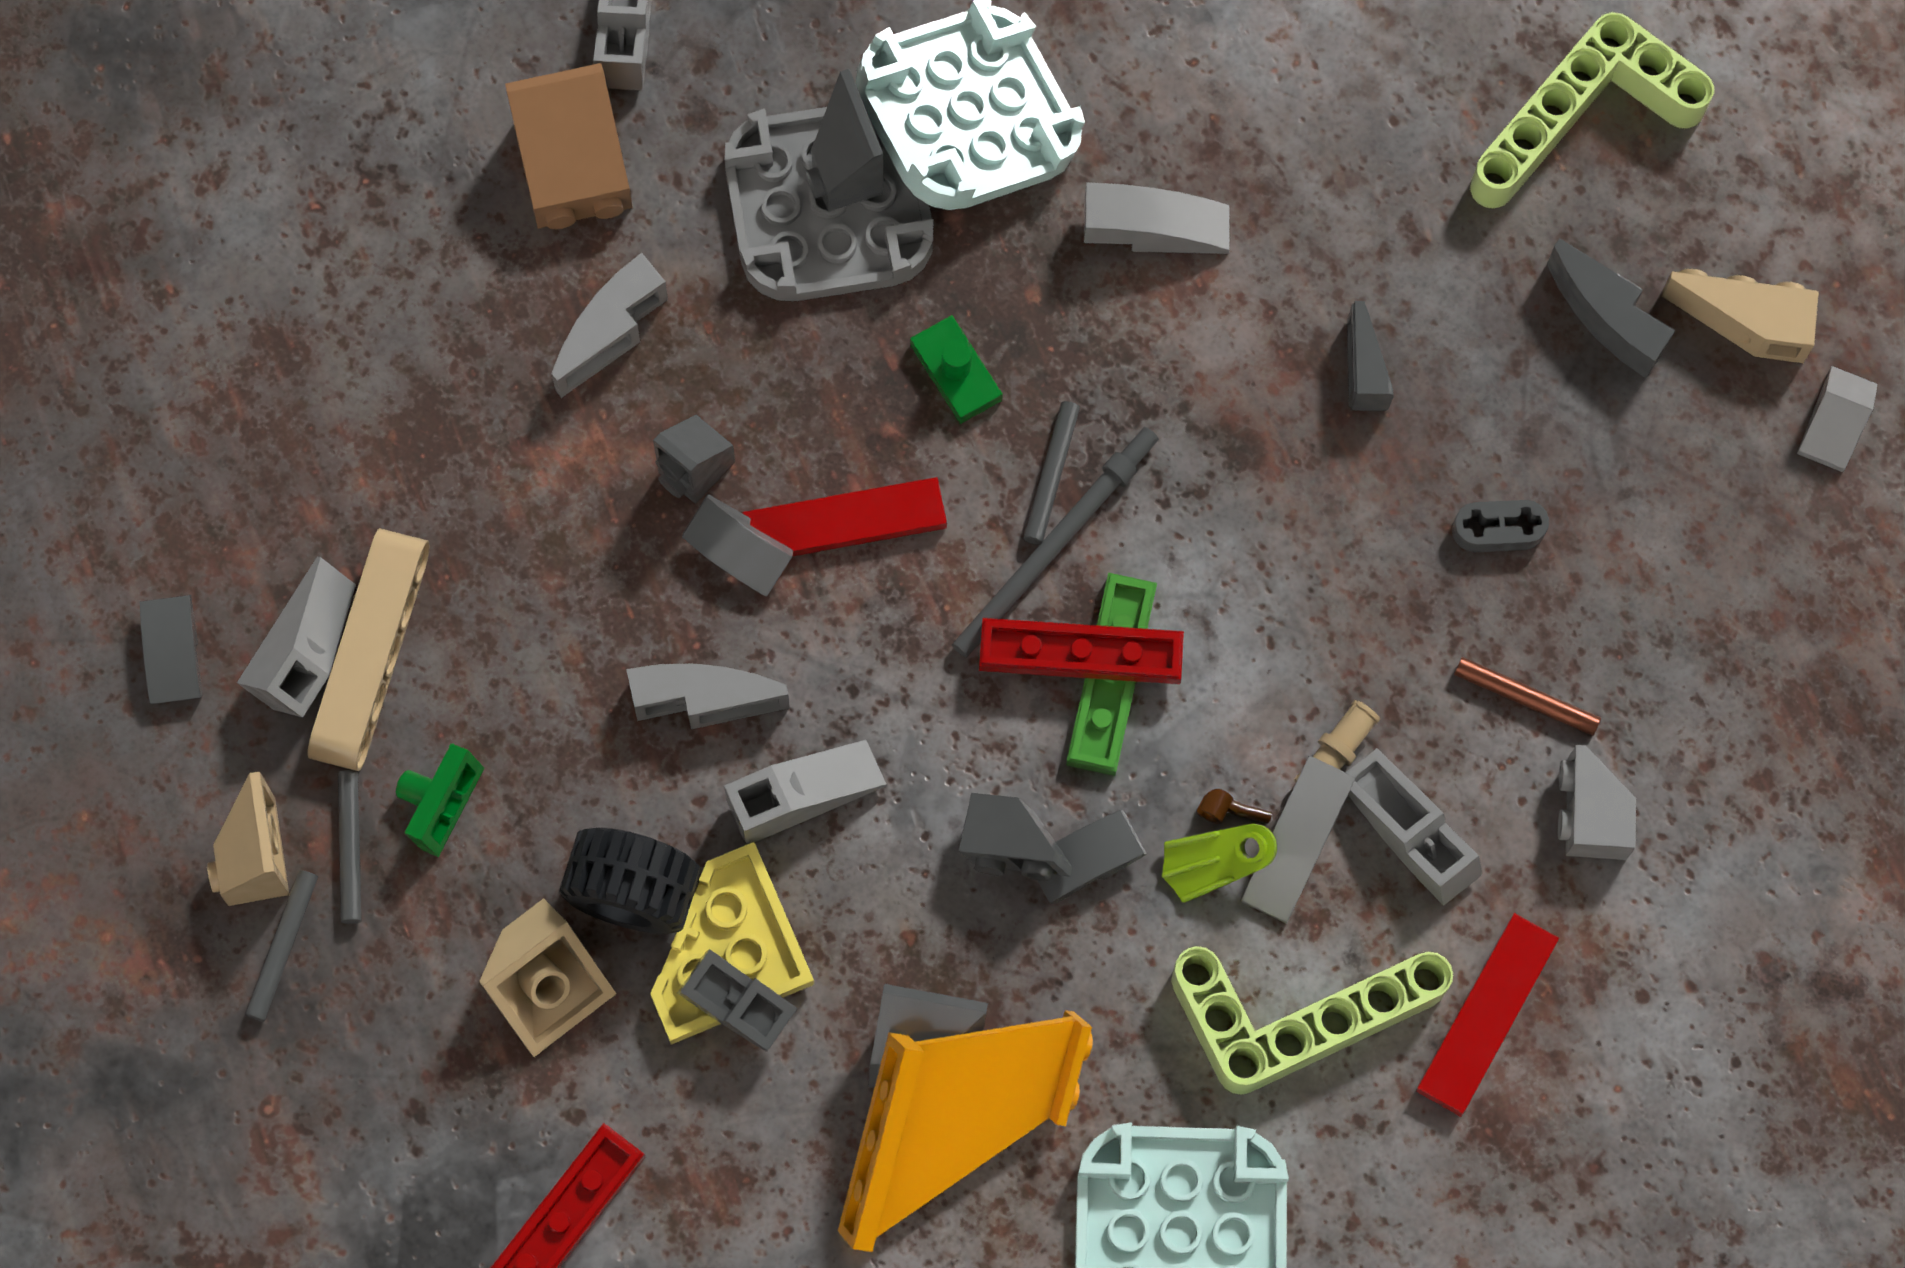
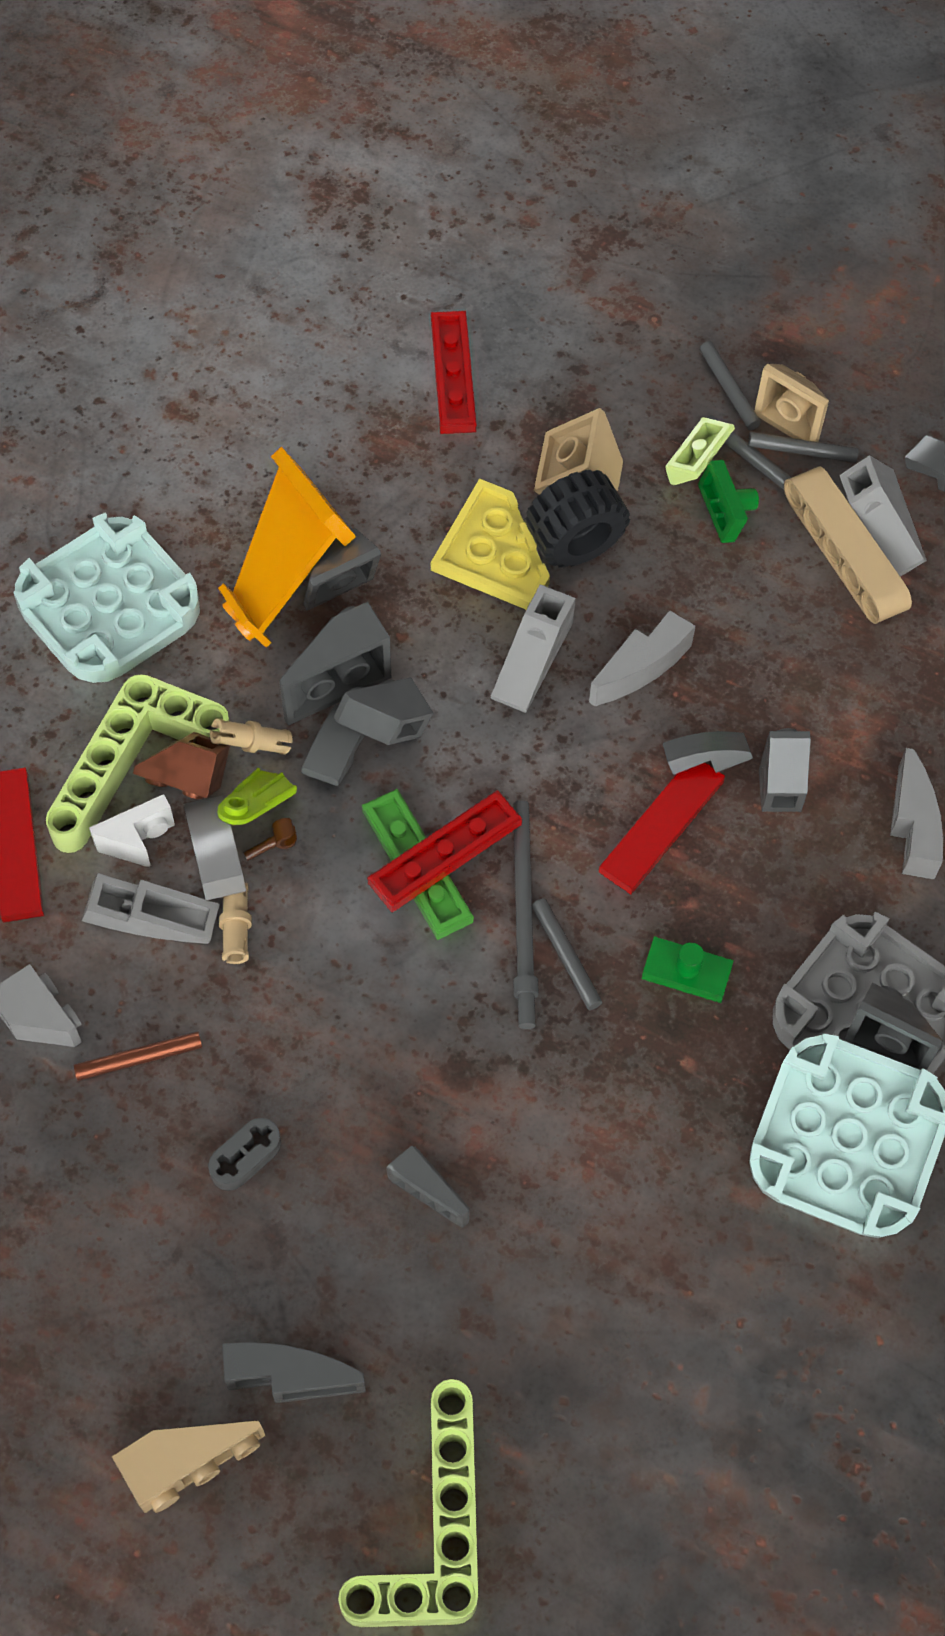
camera: 140 degrees right, 10 degrees down
dark grey slope [677,949,797,1052] -> none
light grey slope [1084,182,1229,254] -> none
light grey slope [1797,366,1878,472] -> none
none -> white slope [89,794,175,867]
none -> copper slope [133,732,230,799]
none -> tan pin [210,718,292,755]
none -> dark grey slope [279,602,392,726]
none -> yellowish green slope [665,417,735,485]
none -> dark grey bar [748,432,858,463]

